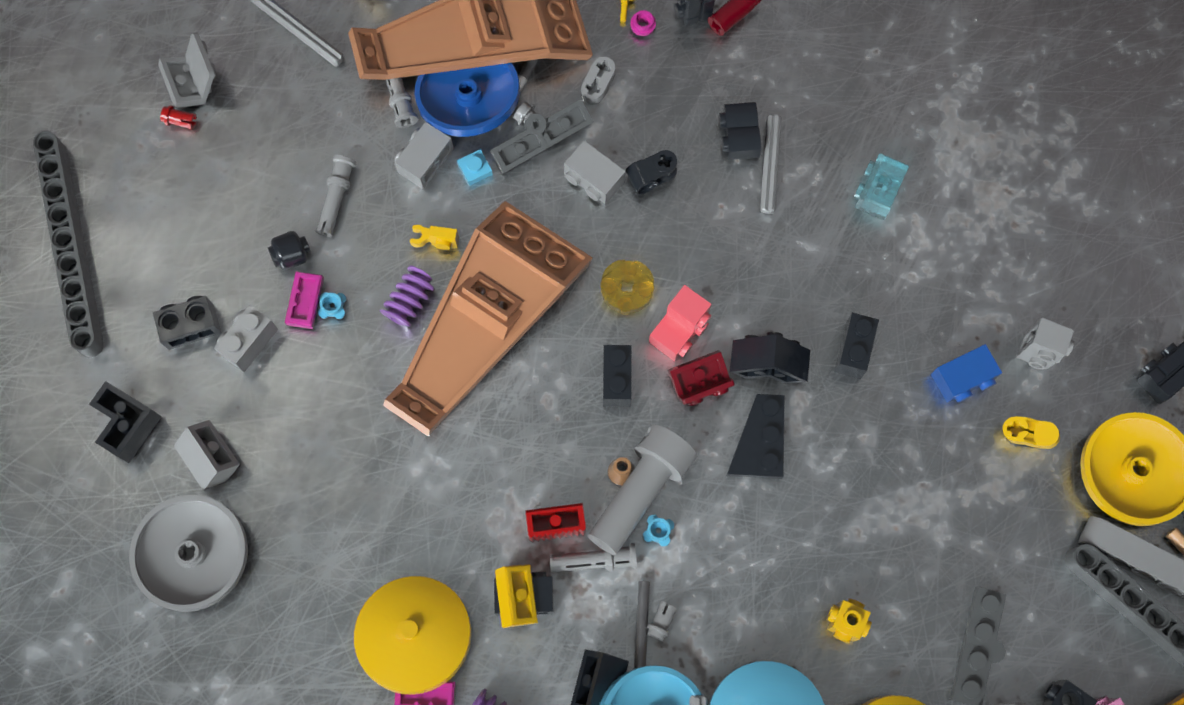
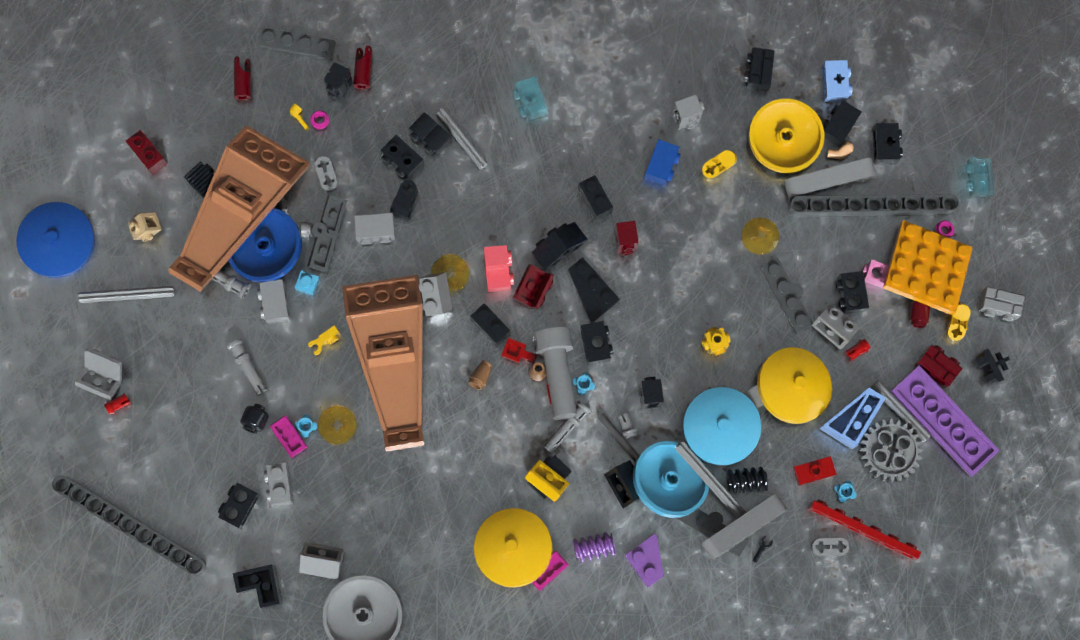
camera: 50 degrees left, 5 degrees up
medium lavender piece [379,265,435,327] -> none
red brick [525,503,586,543] -> none
none -> clear yellow plate [318,406,357,445]
none -> black brick [380,135,424,180]
none -> light grey brick [419,272,453,316]
none -> medium nougat cone [468,360,492,390]
none -> red plate [501,338,537,363]
none -> black brick [580,321,614,365]
none -> dark red brick [614,221,639,256]
none -> black brick [639,376,664,409]
none -> clear yellow dish [742,217,779,255]

